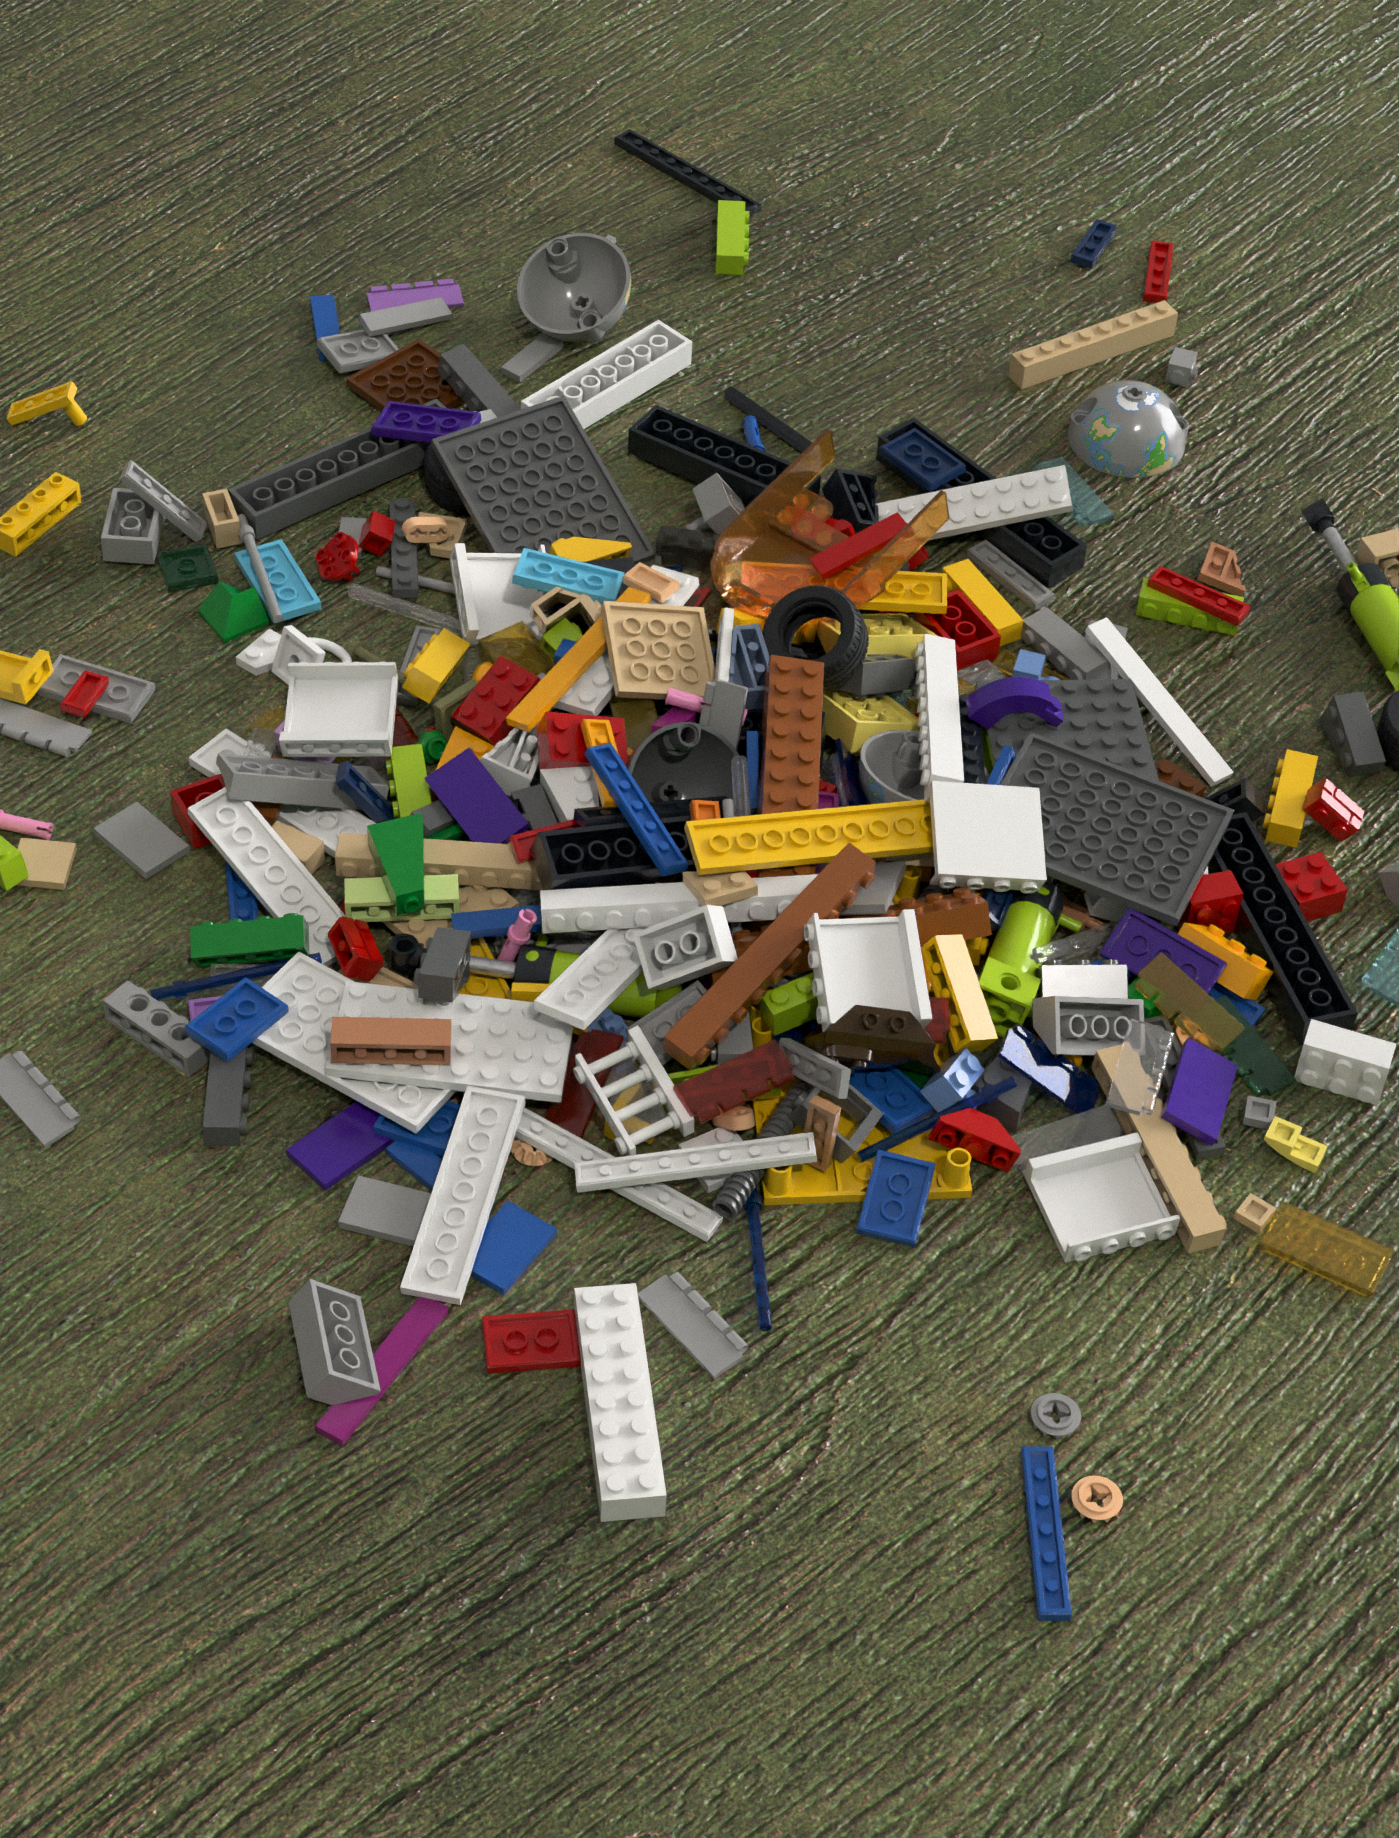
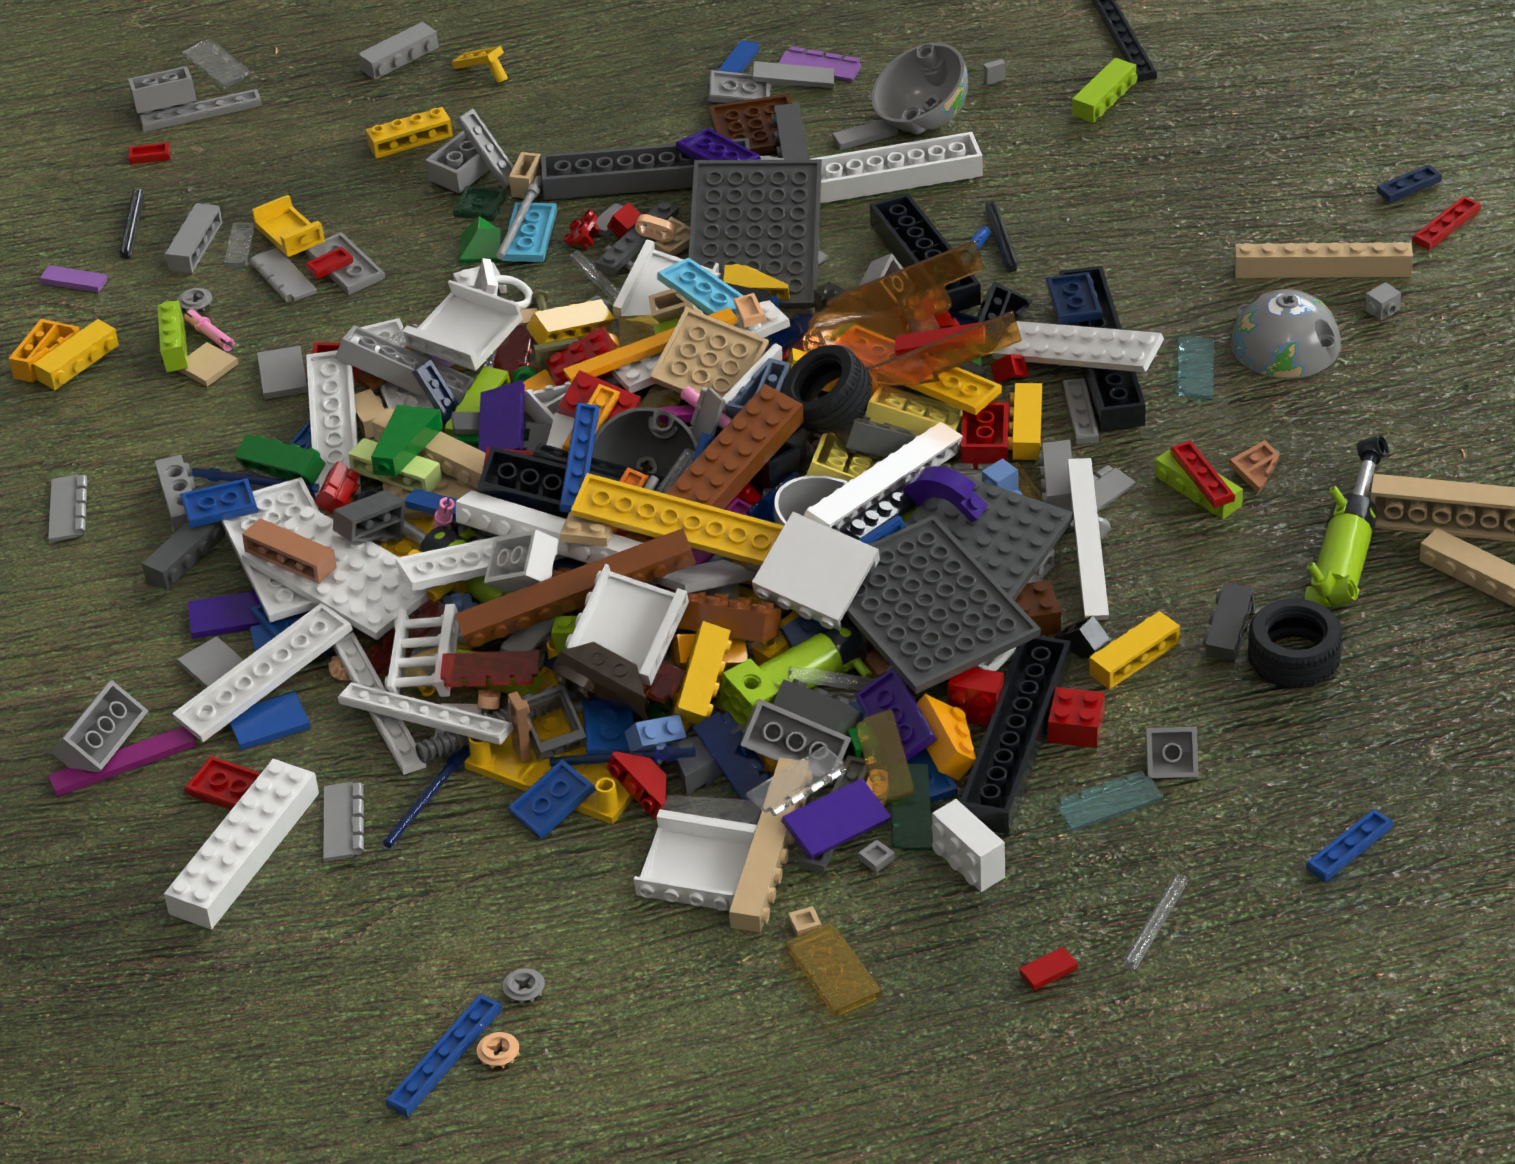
camera: 40 degrees right, 5 degrees down
light grey tile [776,1038,851,1099] -> none
light yellow slope [1264,1116,1327,1173] -> none
red brick [1302,778,1365,842] -> none

